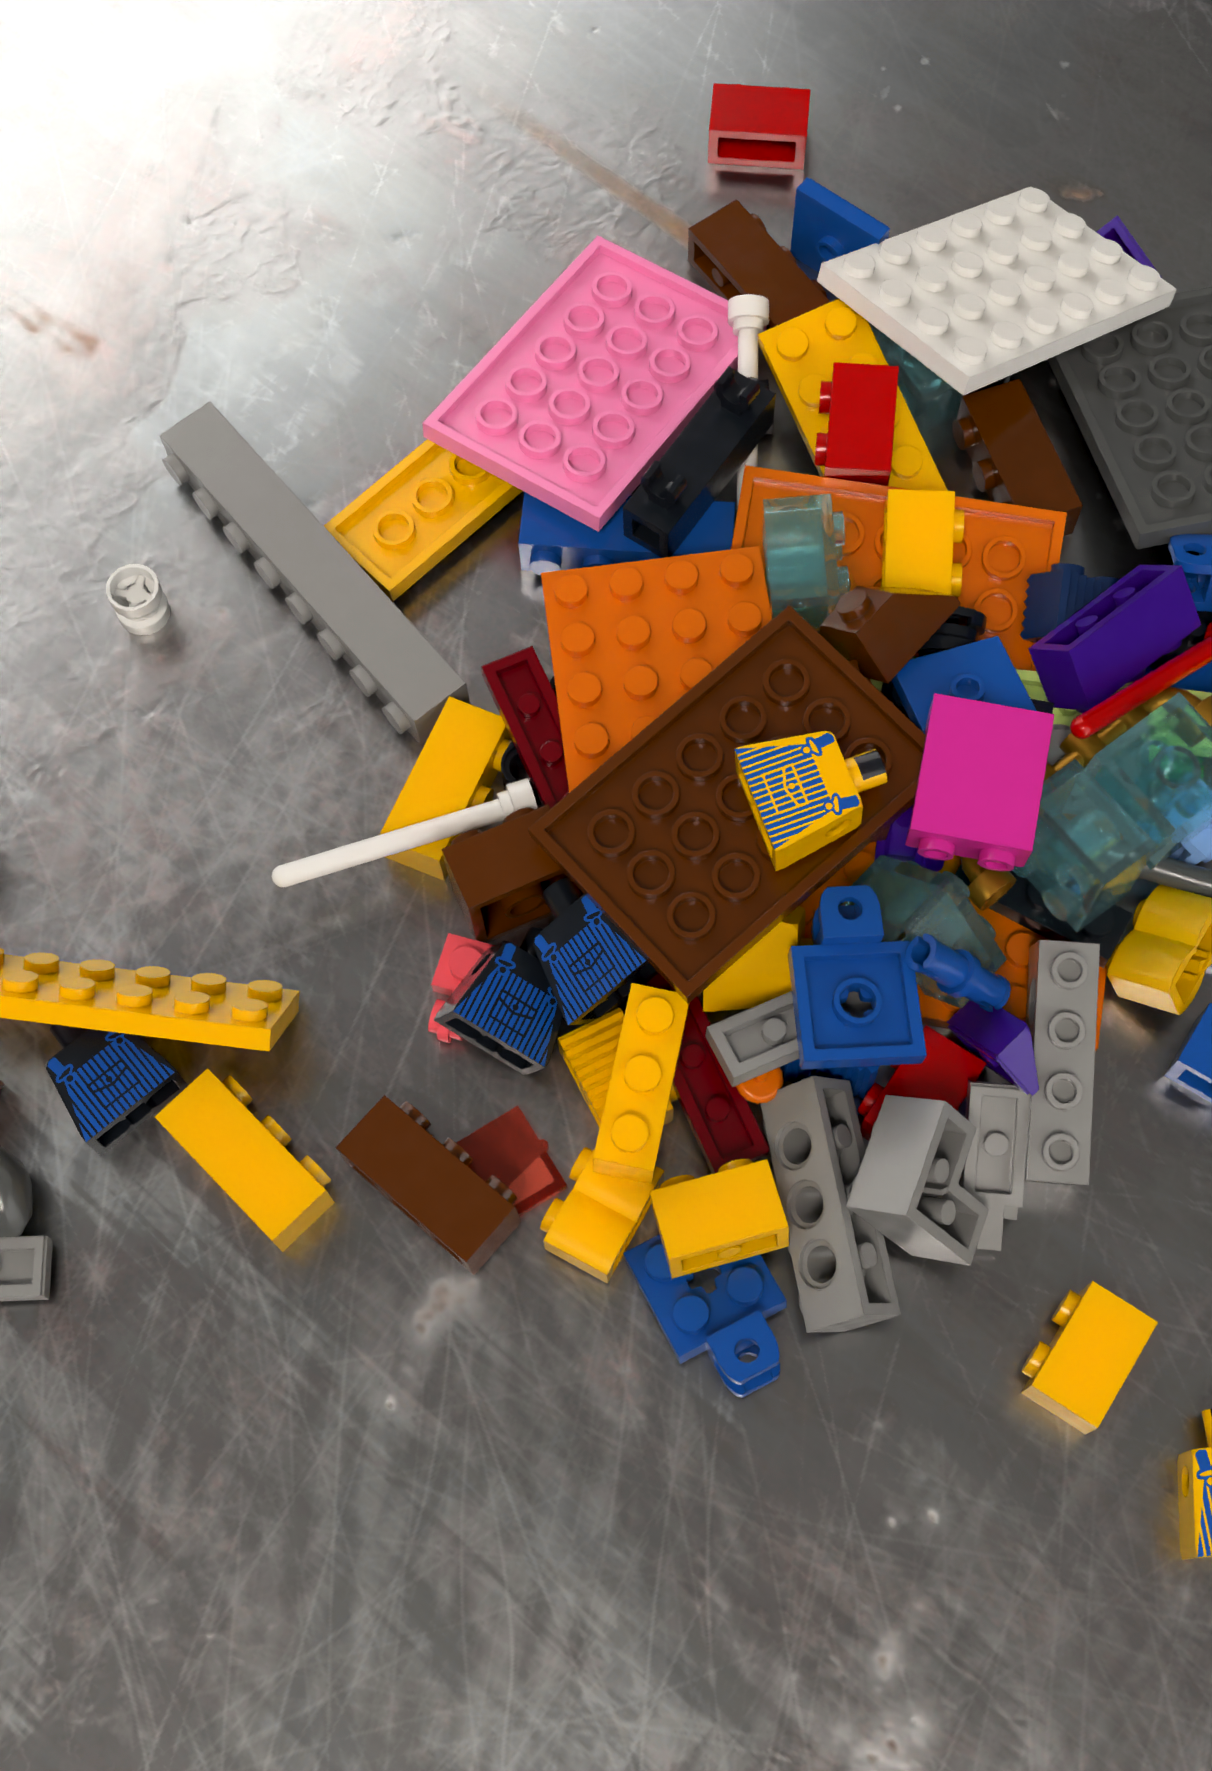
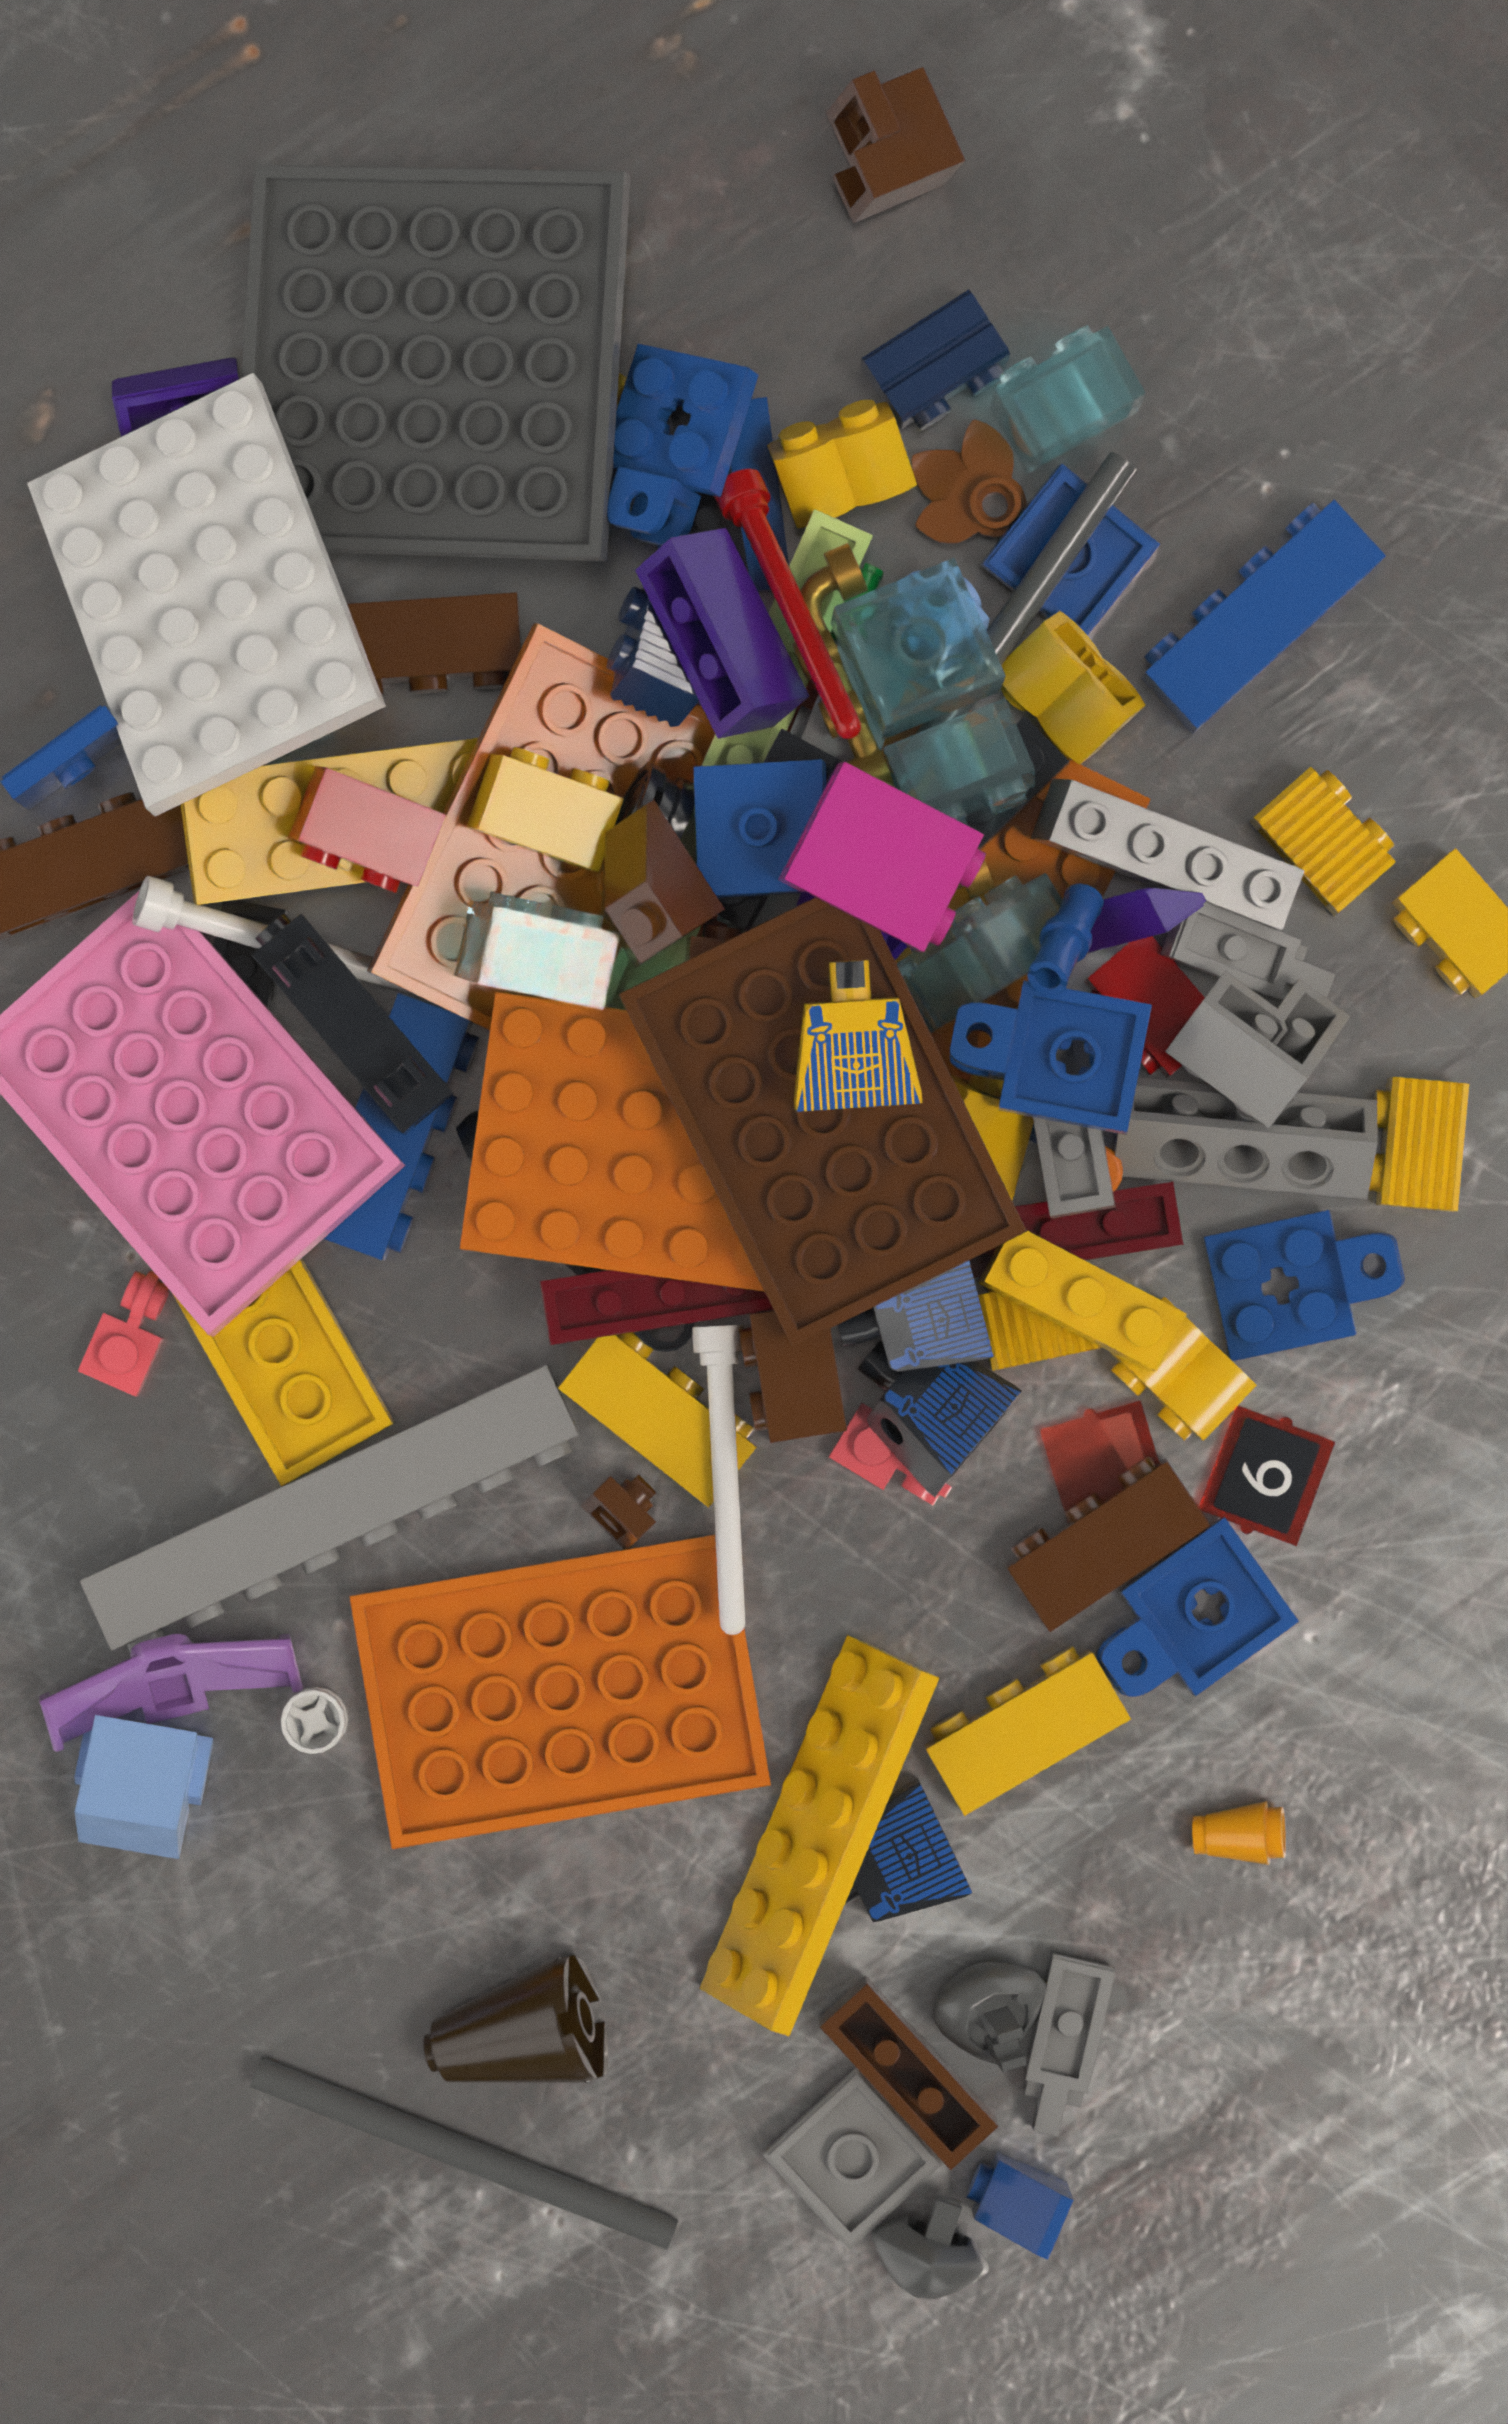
camera: 80 degrees left, 20 degrees up
yellow brick [649,1159,789,1279] -> none
none -> medium lavender plate [39,1634,303,1752]
none -> light blue plate [74,1715,213,1859]
none -> coral plate [78,1270,170,1397]
none -> orange plate [349,1534,771,1849]
none -> reddish brown plate [580,1475,657,1549]
none -> blue plate [1095,1517,1299,1697]
none -> light orange cone [1192,1801,1286,1865]
none -> piece [1199,1406,1335,1546]
none -> yellow brick [1249,767,1396,916]
none -> yellow brick [1369,1077,1469,1212]

